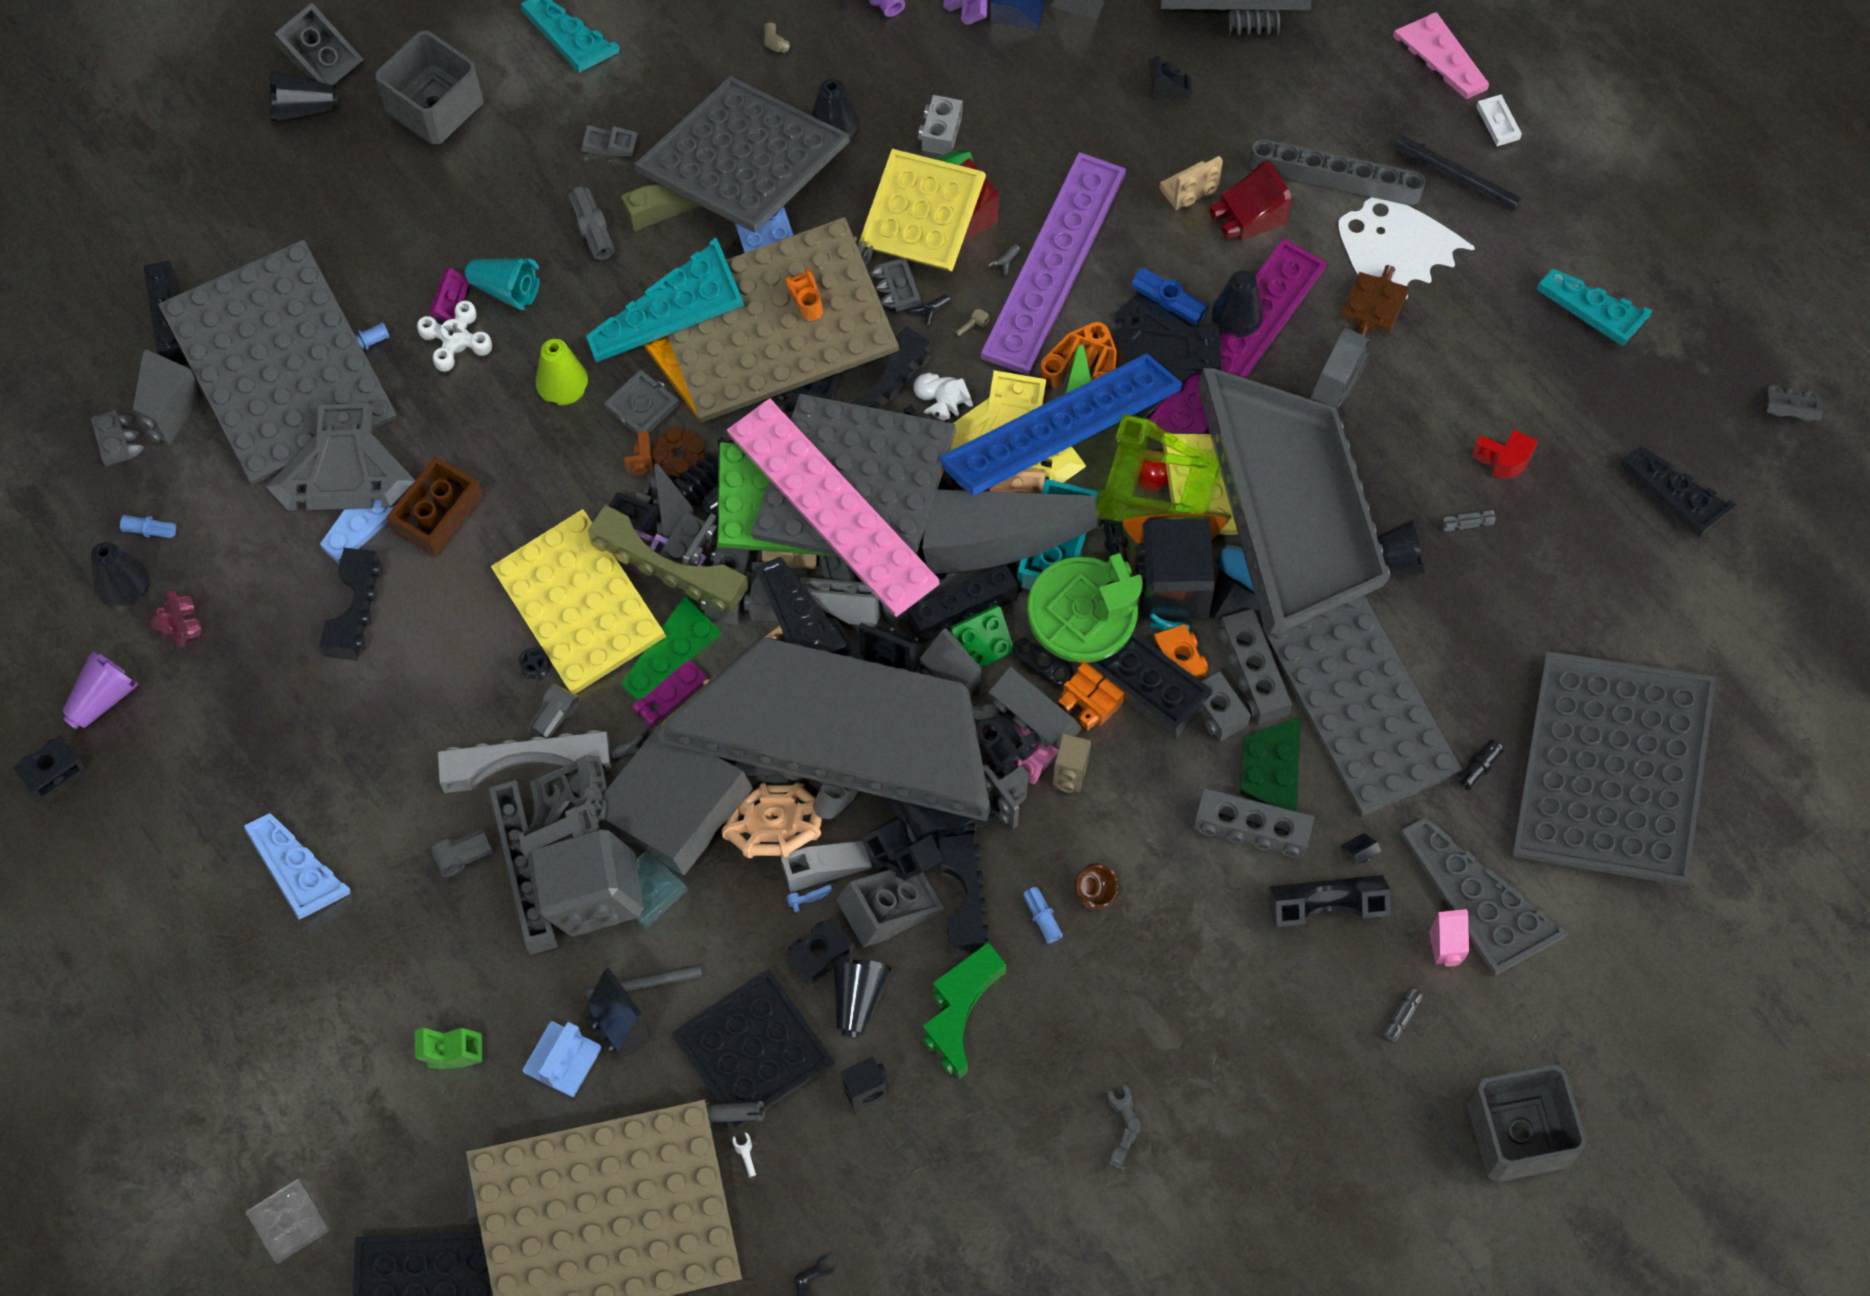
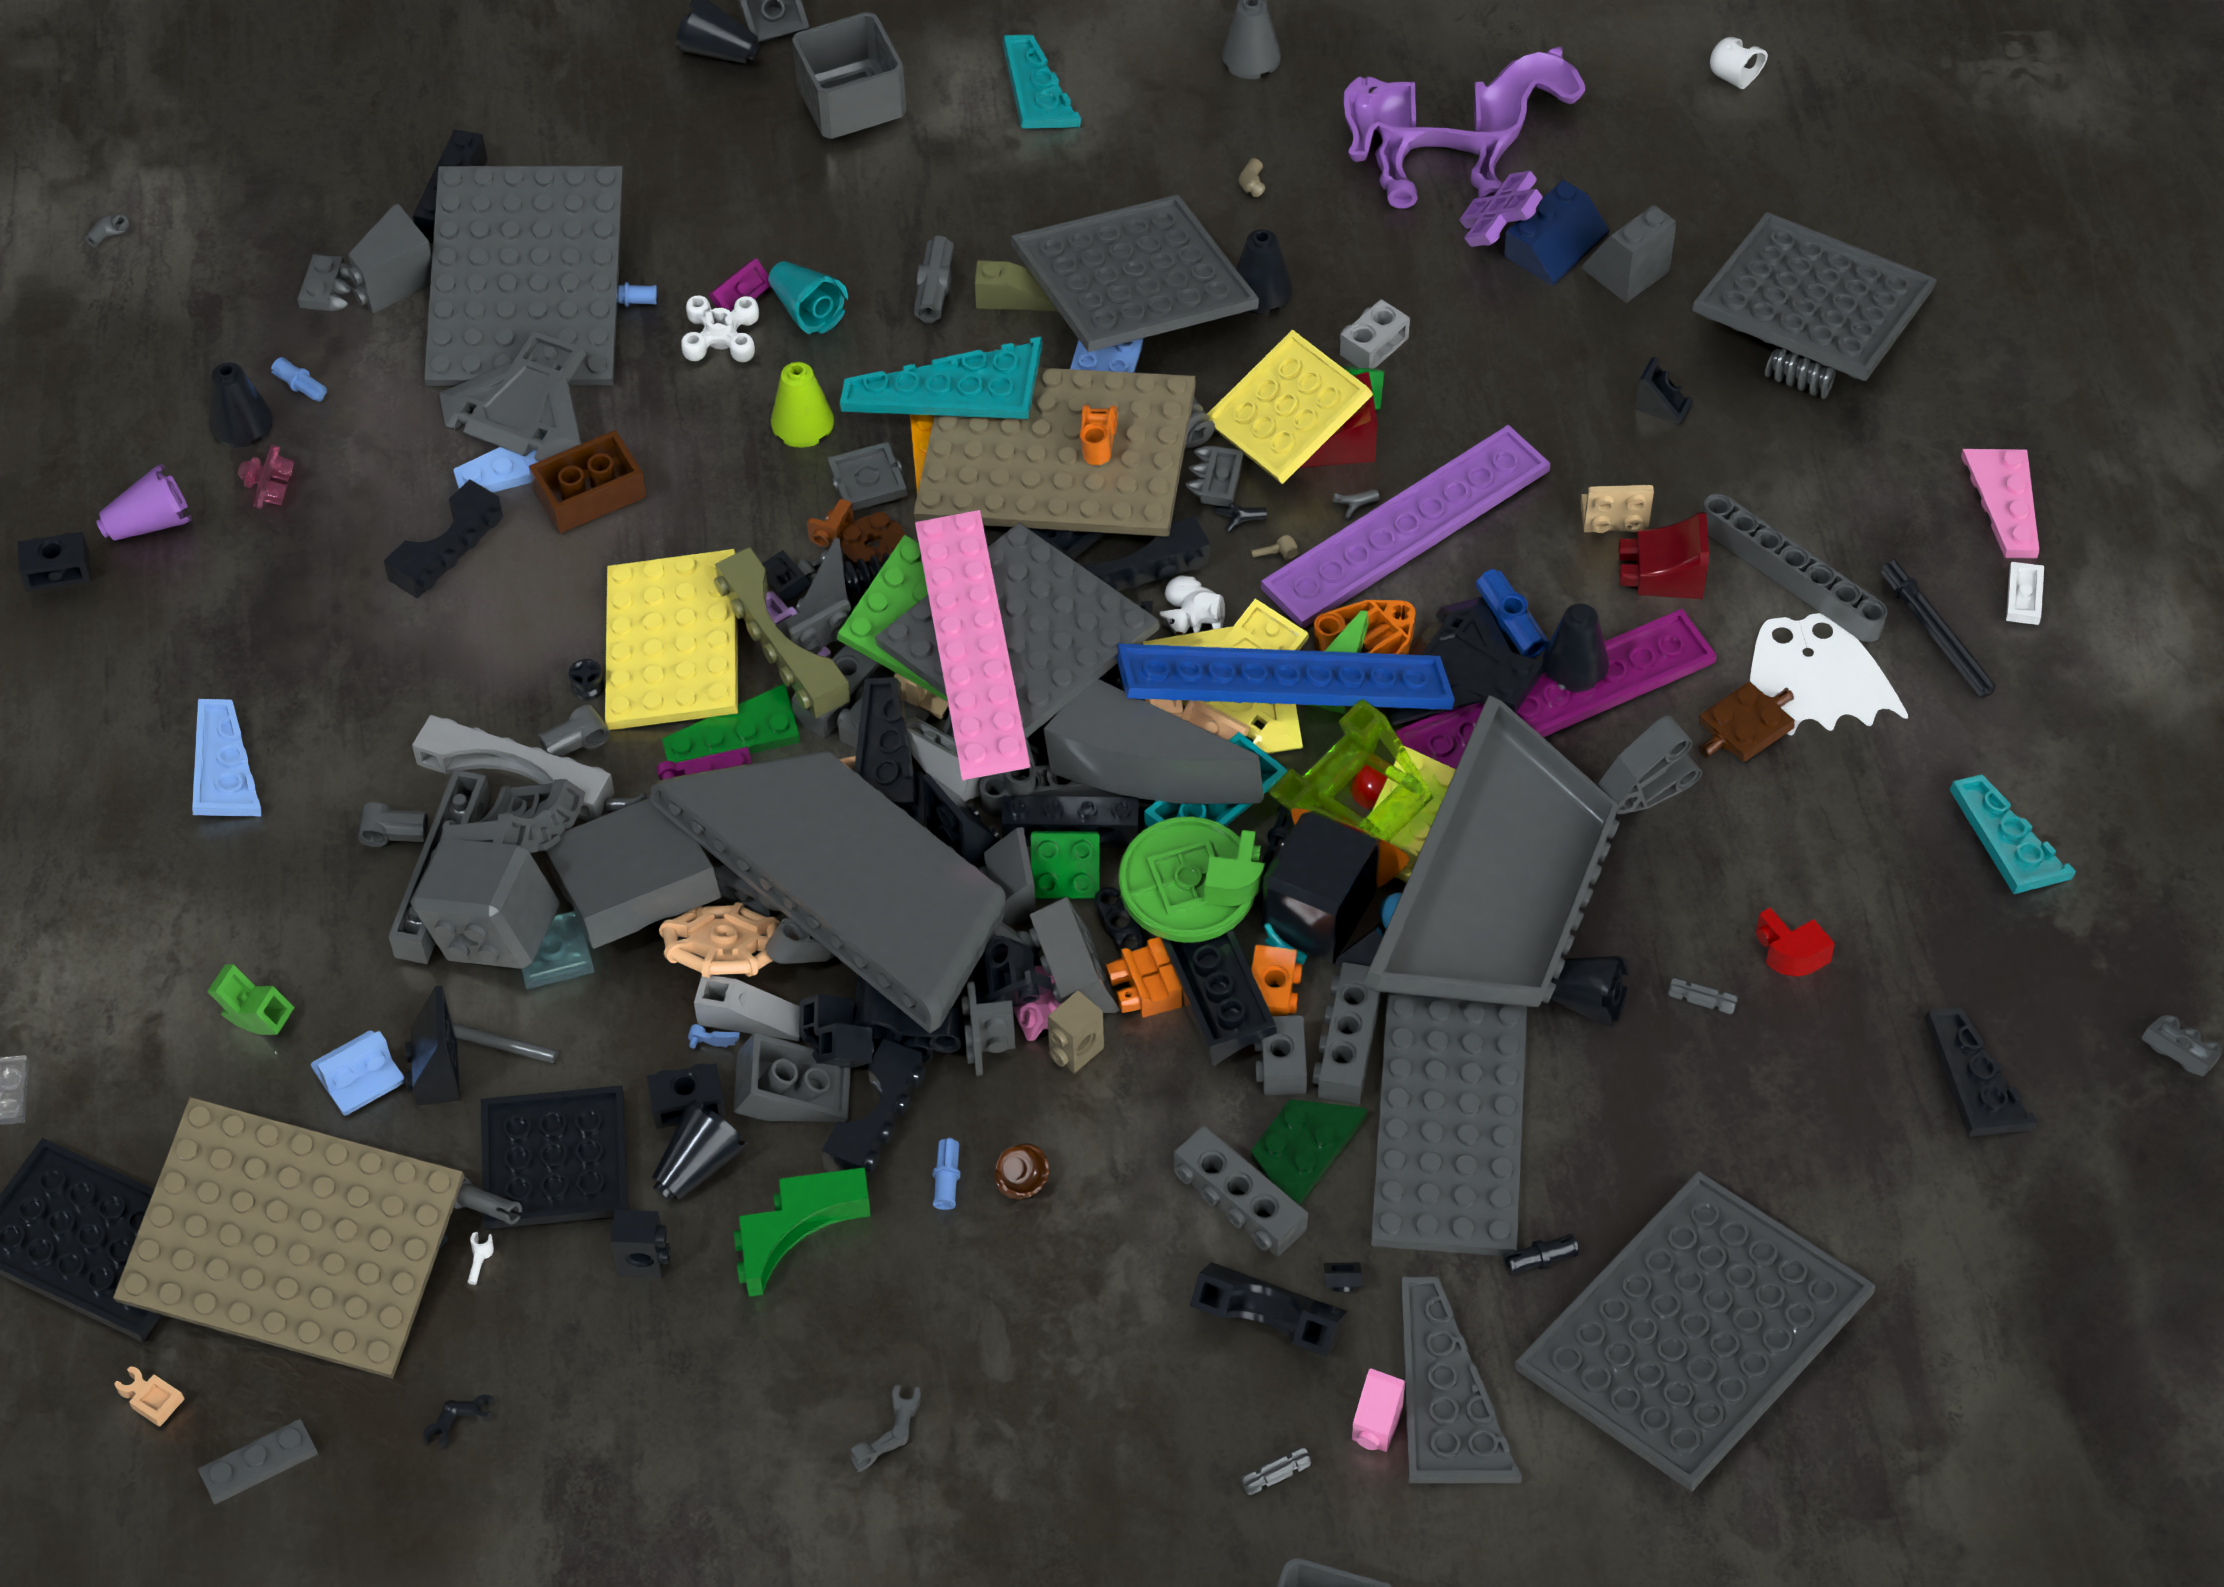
camera: 30 degrees right, 10 degrees down
dark grey slope [581,125,638,156] -> none

